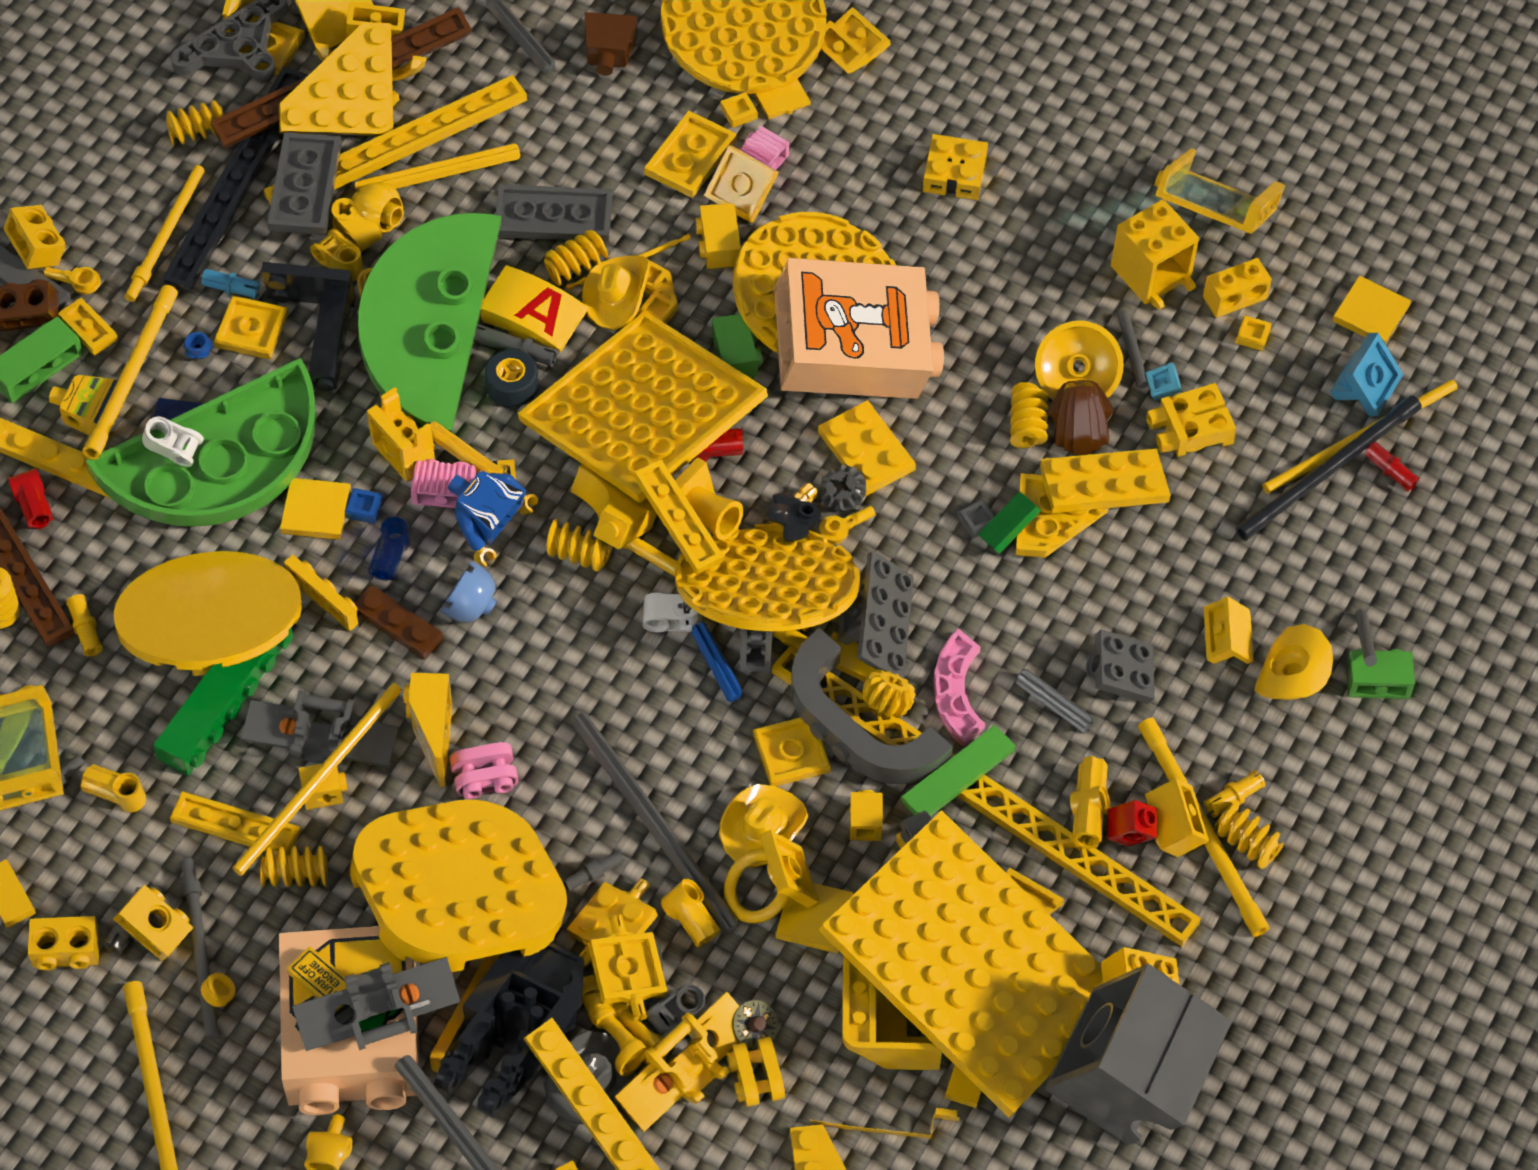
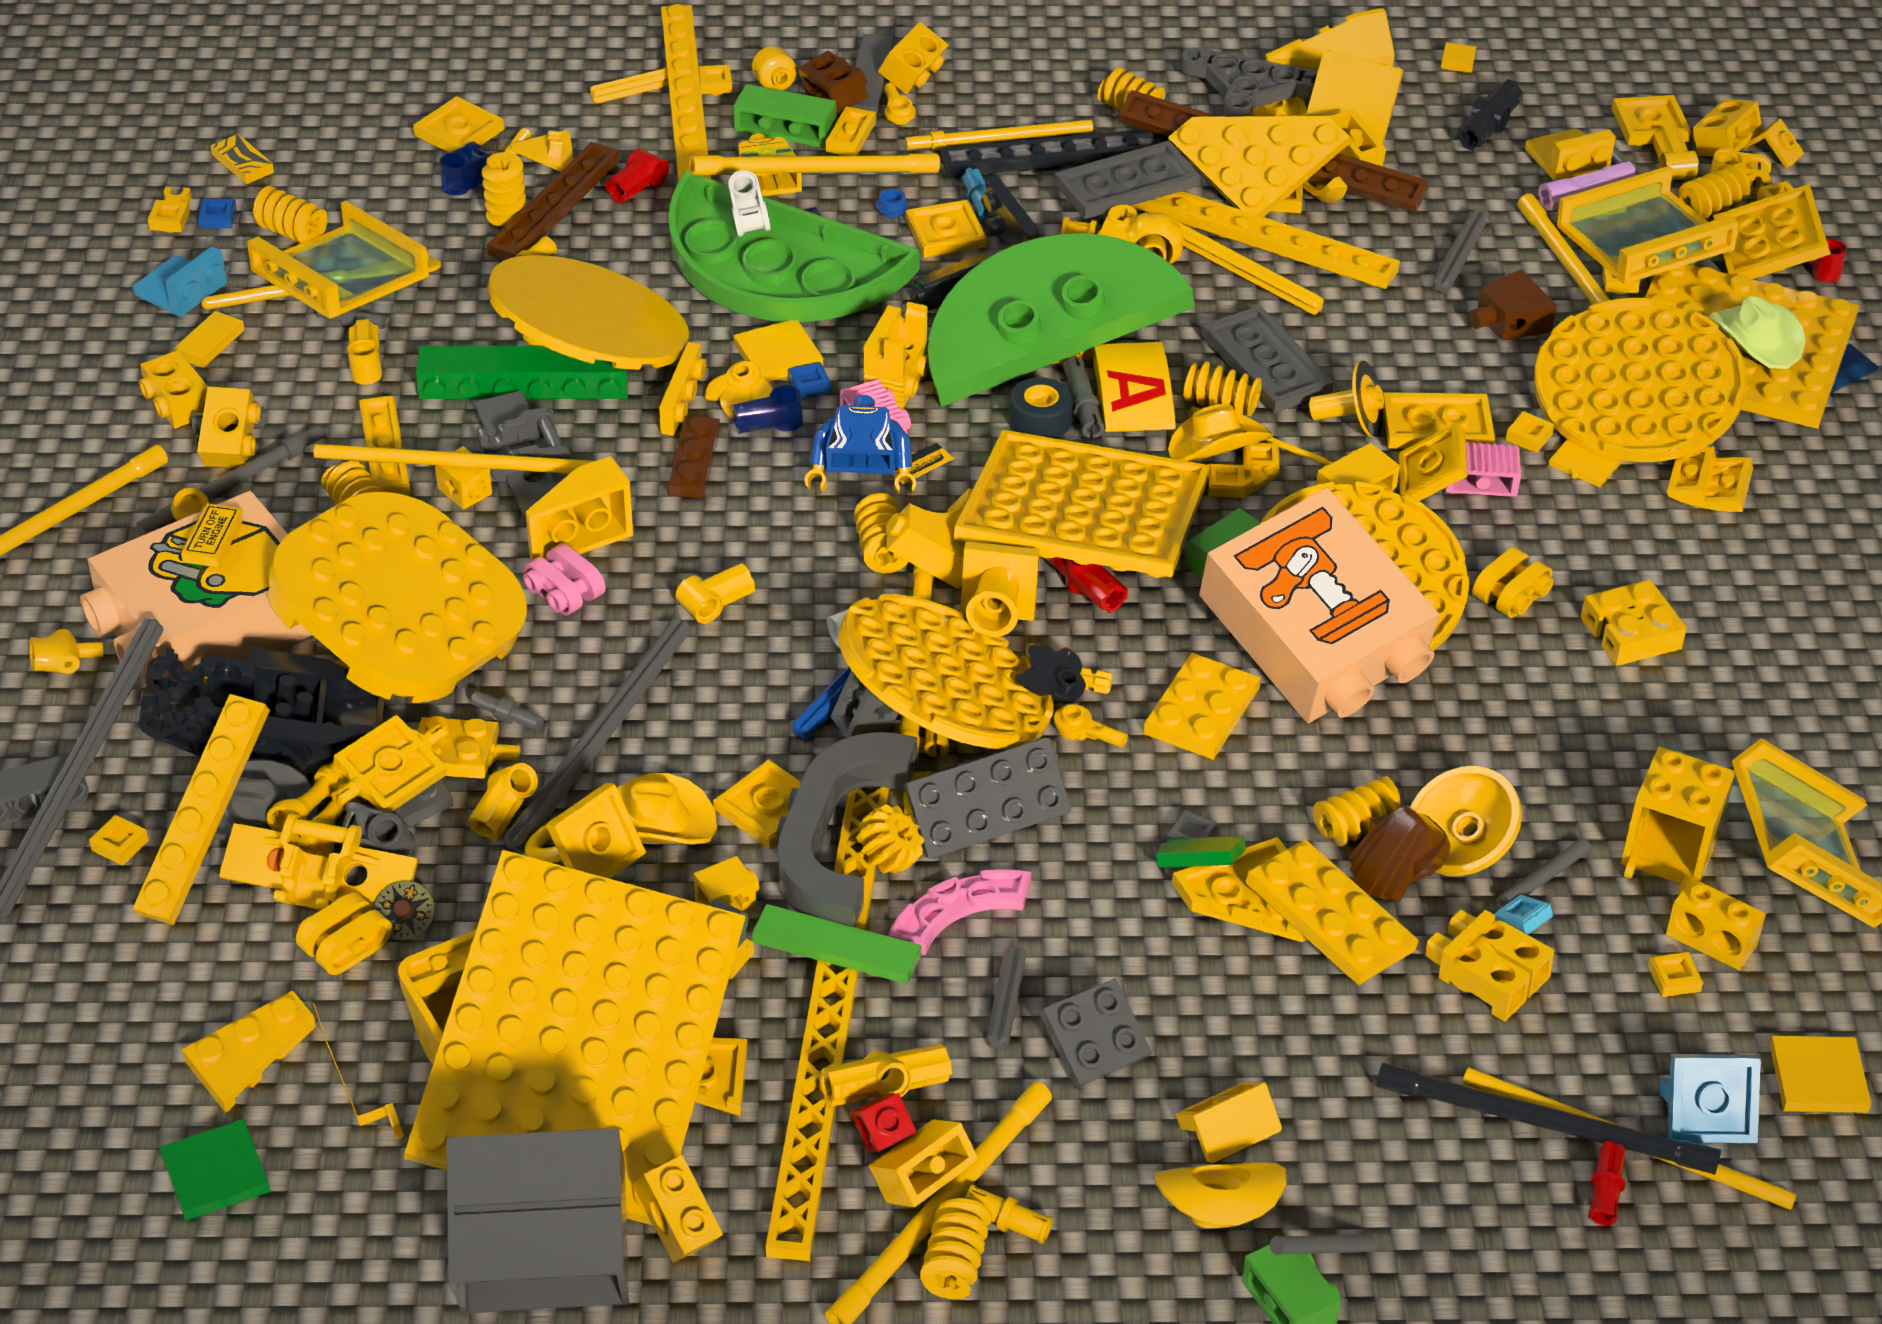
camera: 60 degrees right, 15 degrees down
dark grey piece [292,957,460,1051] -> none
yellow axle [430,421,503,474] -> none
medium blue cylinder [440,560,497,623] -> none
yellow plate [634,459,724,575] -> none
dark grey gear [818,464,866,511] -> none
none -> yellow piece [675,563,755,624]
none -> yellow plate [705,361,773,419]
none -> yellow piece [1309,361,1384,437]
none -> yellow brick [1472,547,1554,618]

